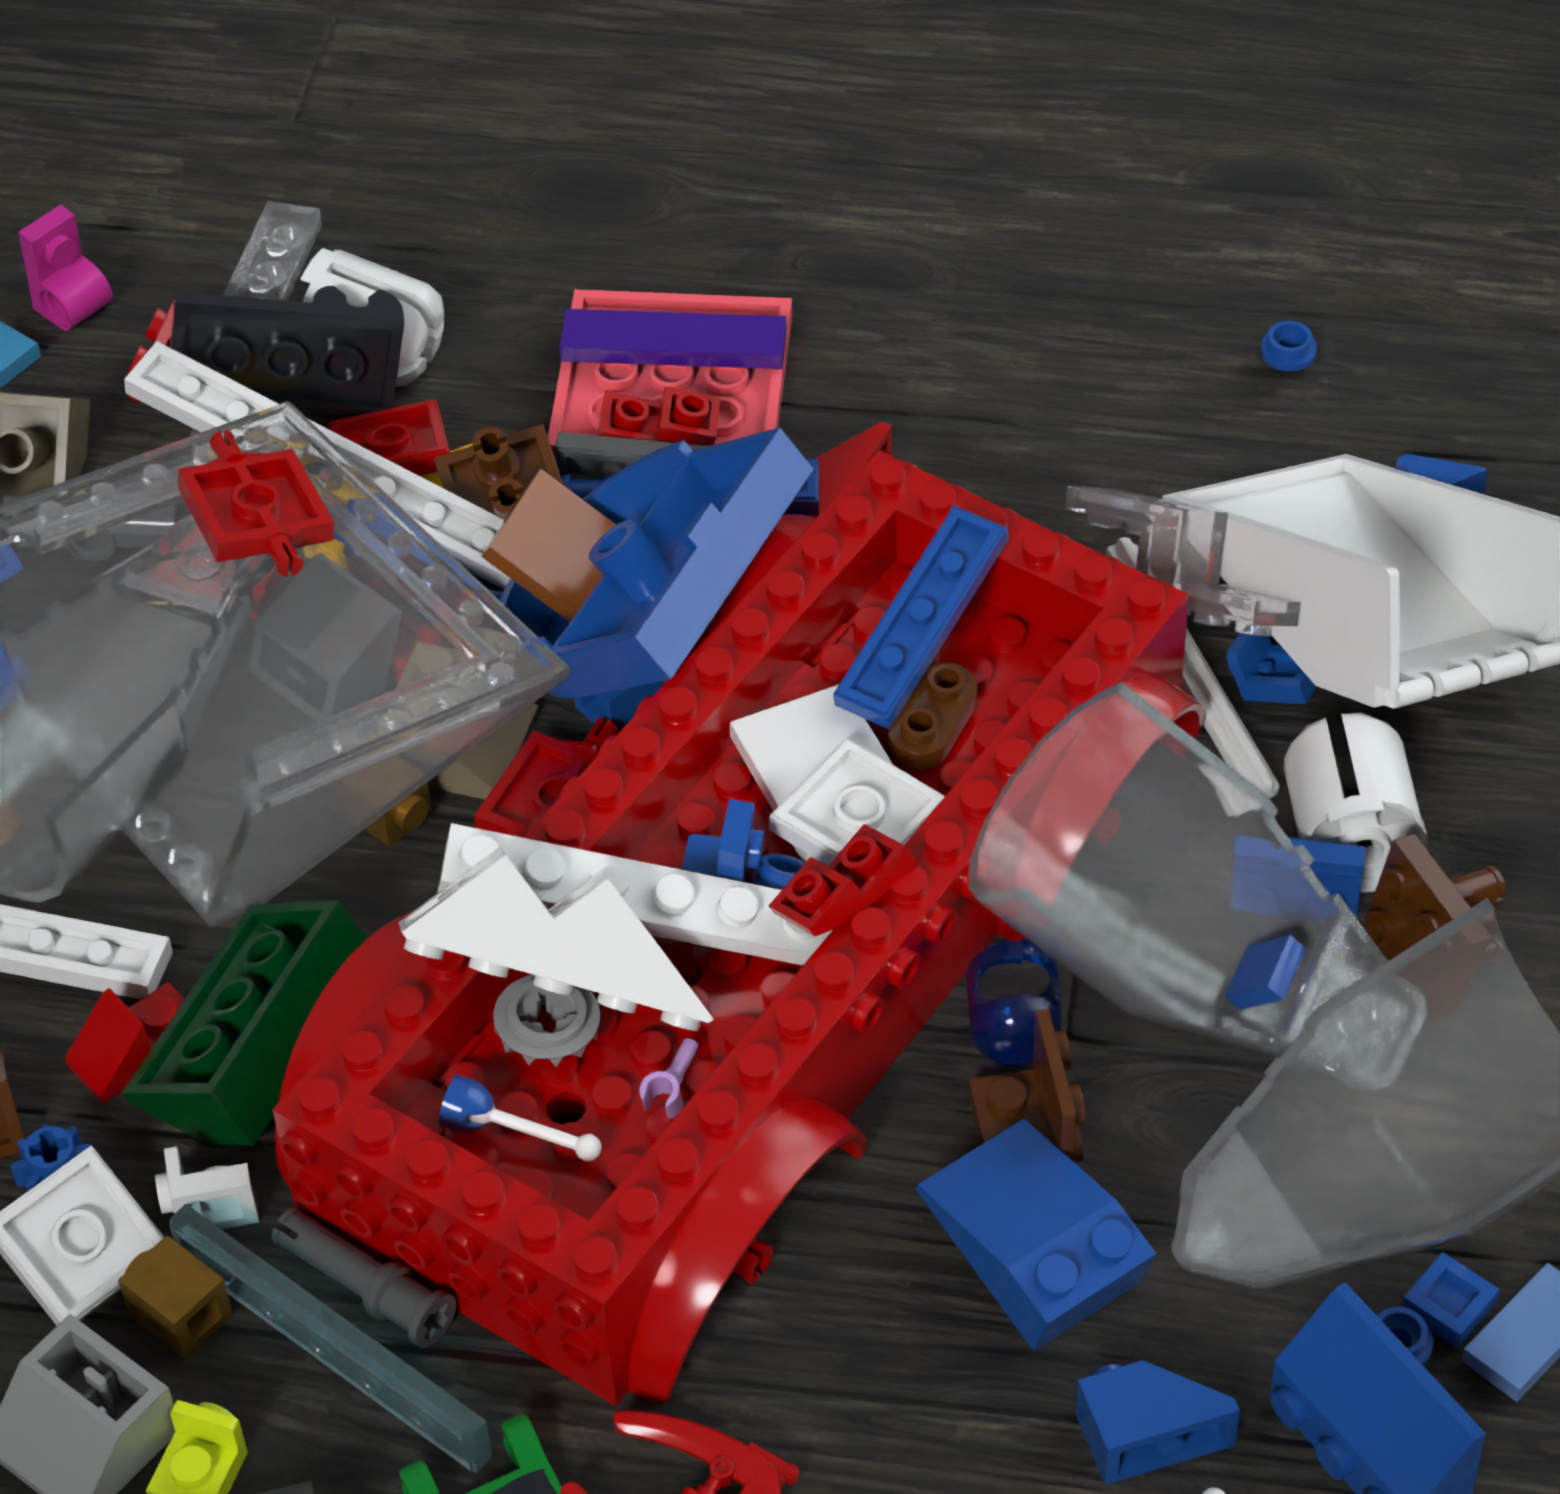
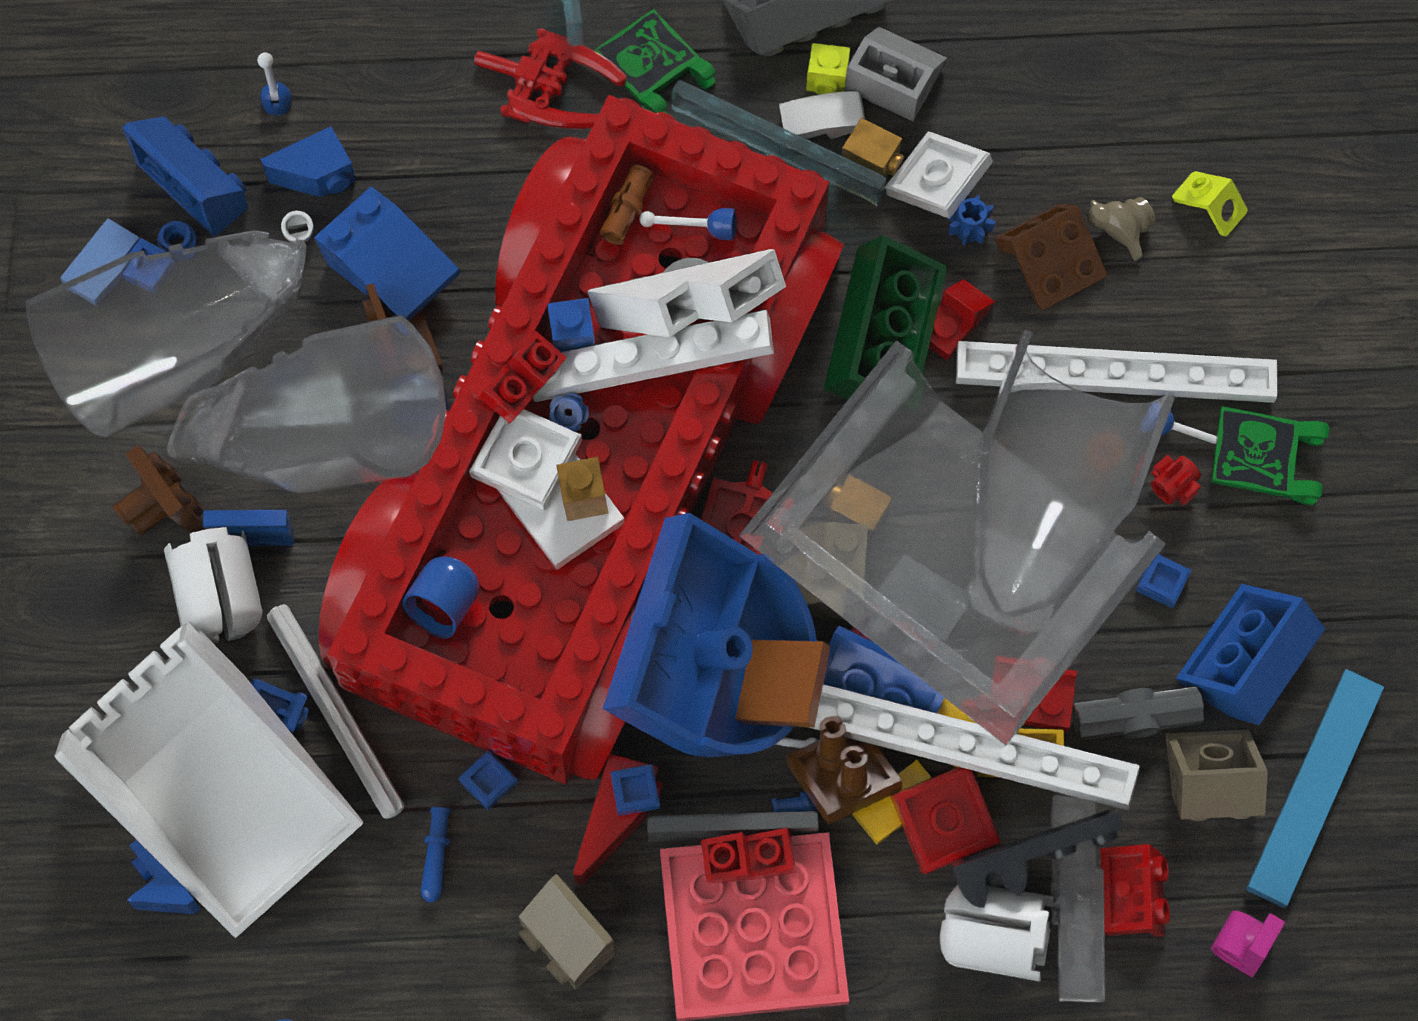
camera: 165 degrees right, 20 degrees up
white bracket [155,1146,259,1237] -> none
red plate [177,430,334,577] -> none
dark purple tile [559,309,787,369] -> none
lavender hand [639,1038,698,1118] -> none
blue bracket [681,799,765,883] -> none
blue tile [833,506,1009,729] -> none
reddish brown plate [887,662,977,770] -> none
clear bracket [1065,486,1301,636] -> none
blue tile [1224,935,1305,1010] -> none
none -> white hinge [281,211,314,244]
none -> blue helmet [402,556,480,639]
none -> blue piece [420,807,451,903]
none -> dark tan slope [519,874,615,990]
none -> blue brick [548,298,595,352]
none -> pearl gold brick [556,457,609,521]
none -> dark orange pin [600,165,655,245]
none -> white slope [779,91,865,144]

